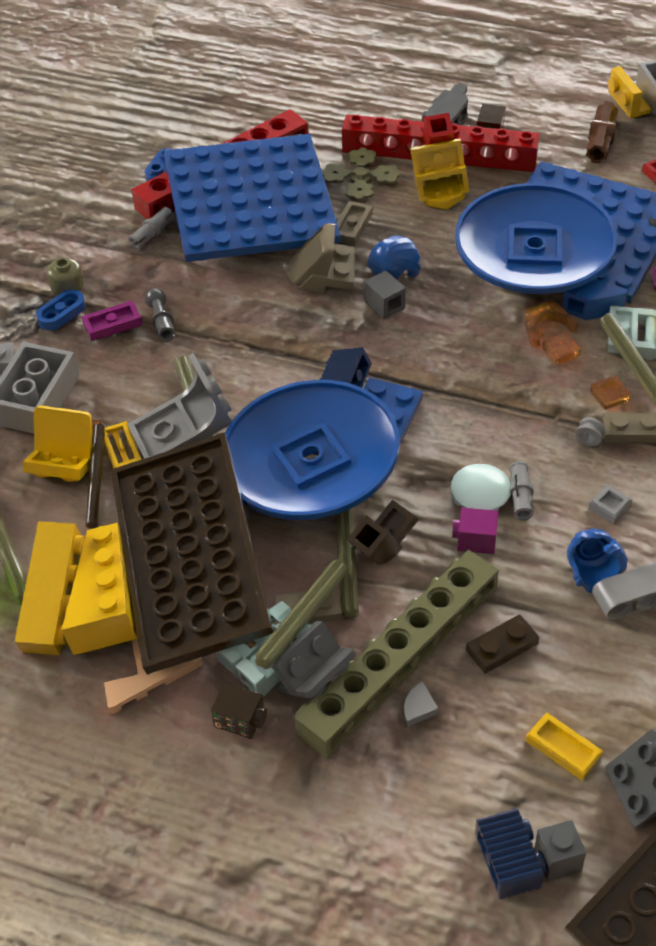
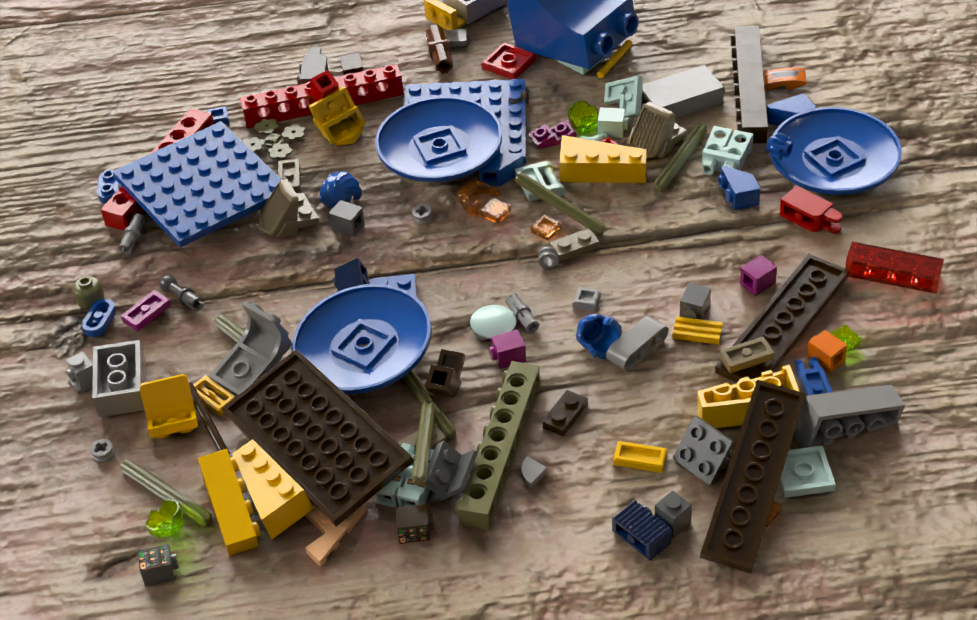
camera: 25 degrees left, 5 degrees down
none -> blue tile [207,106,230,125]
none -> light grey bush [412,204,433,224]
none -> light grey tile [447,29,467,47]

